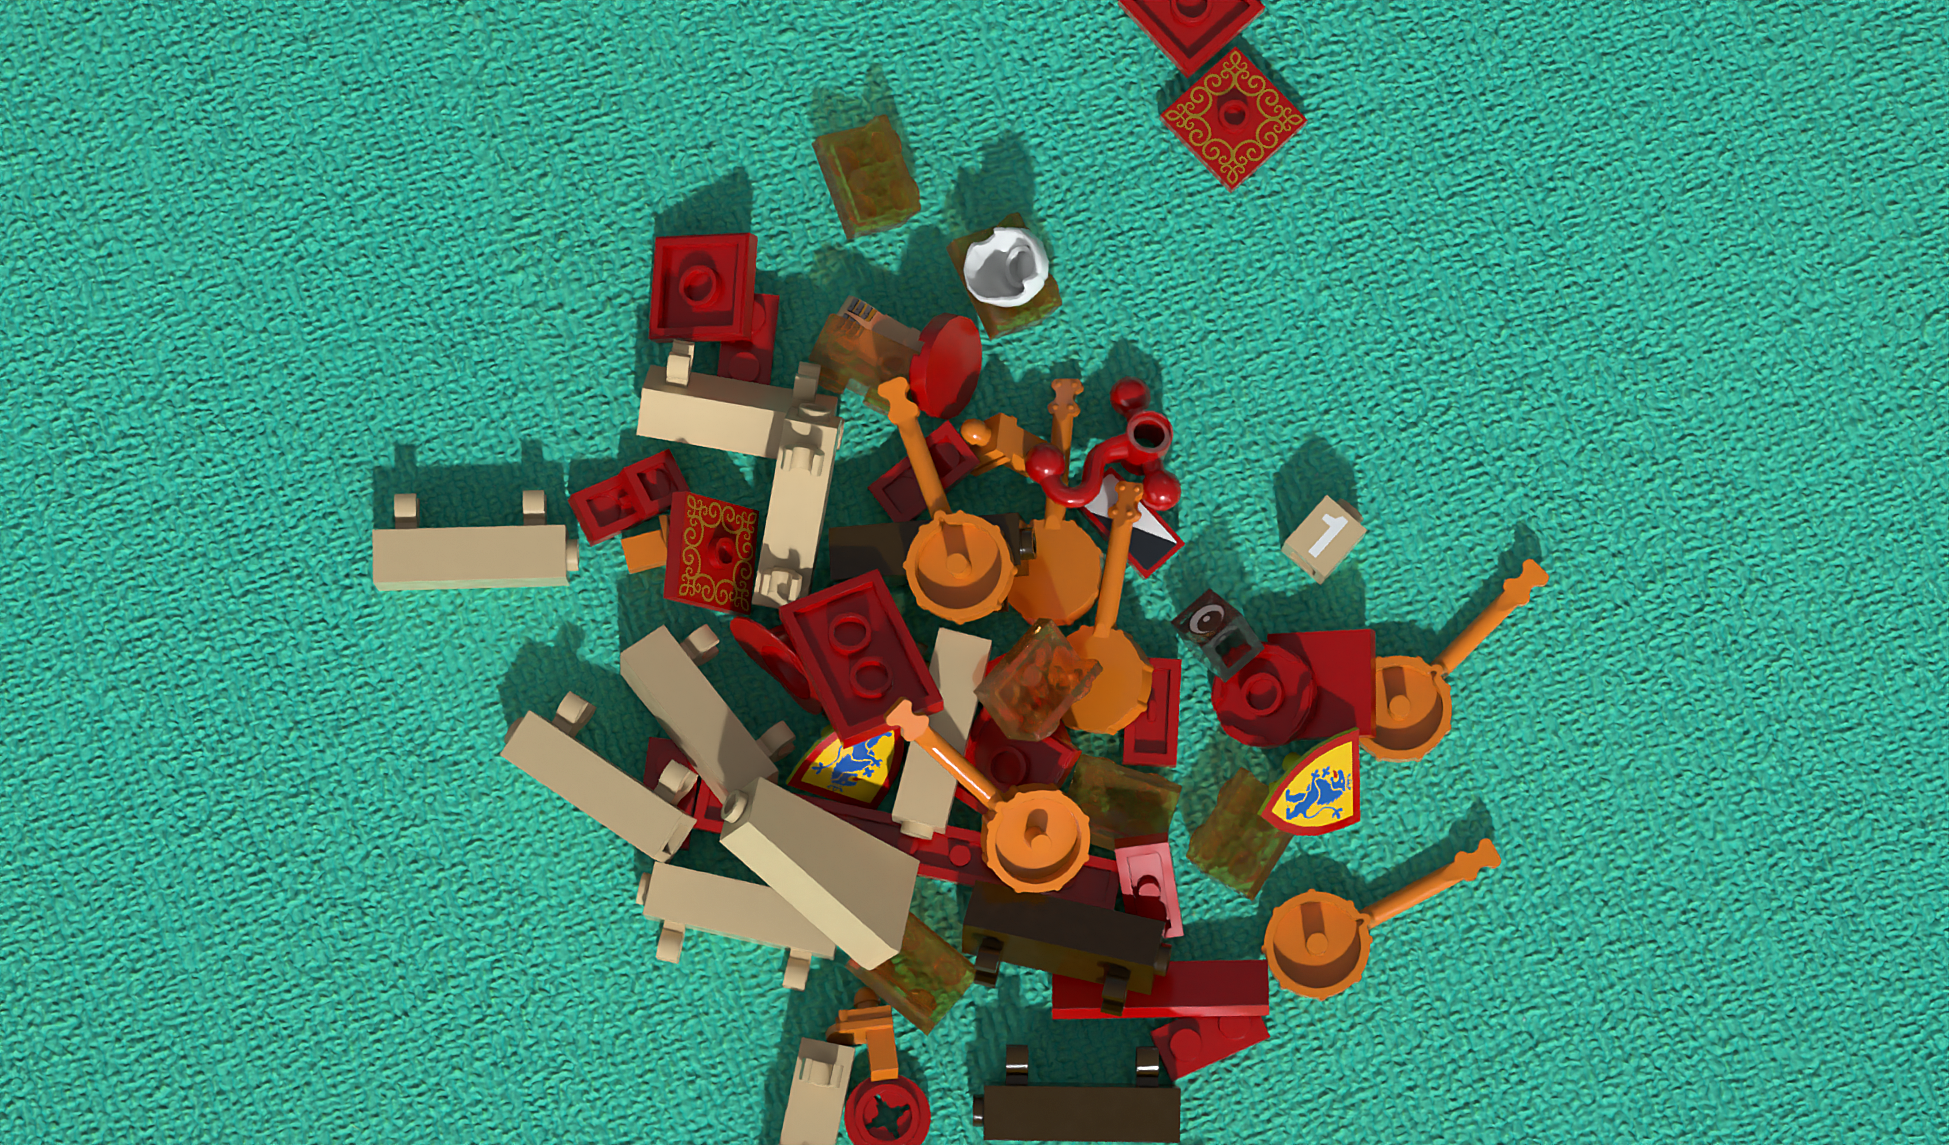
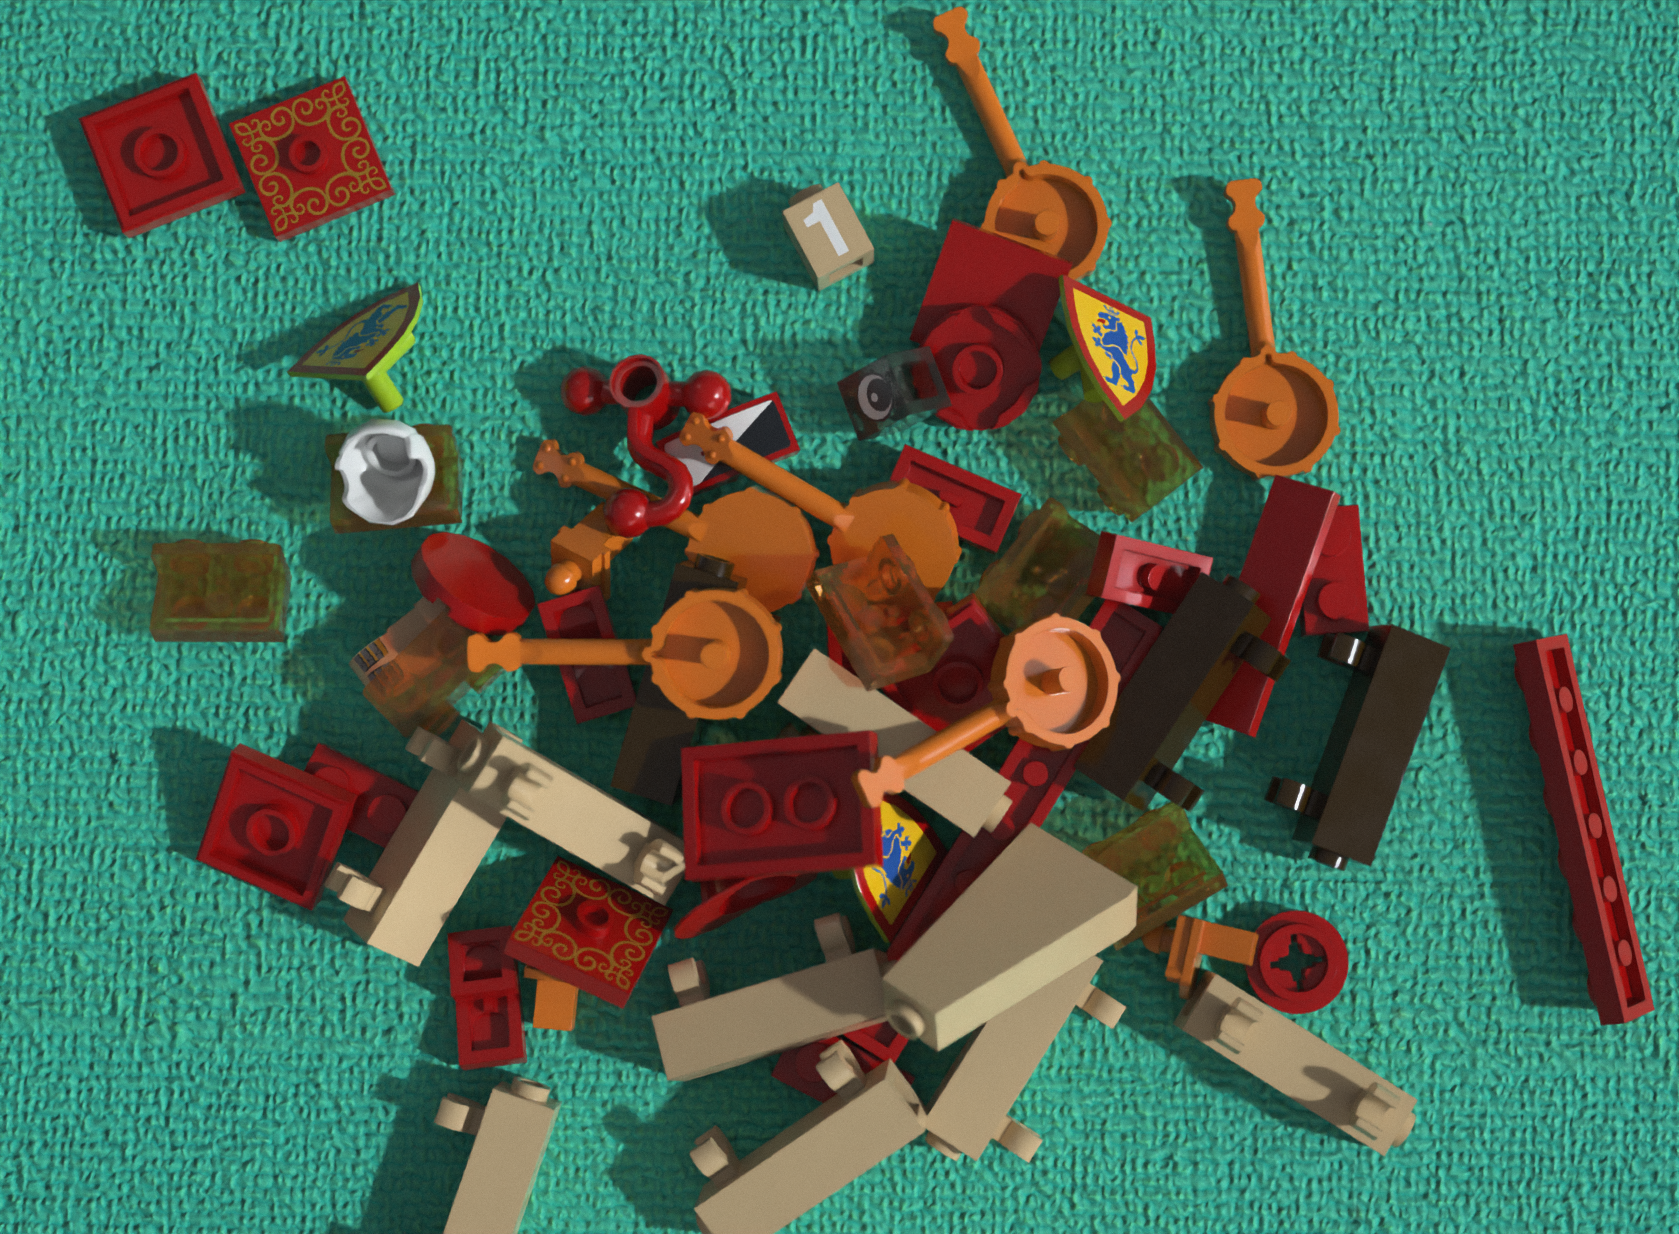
camera: 65 degrees left, 5 degrees up
none -> shield [287,282,423,413]

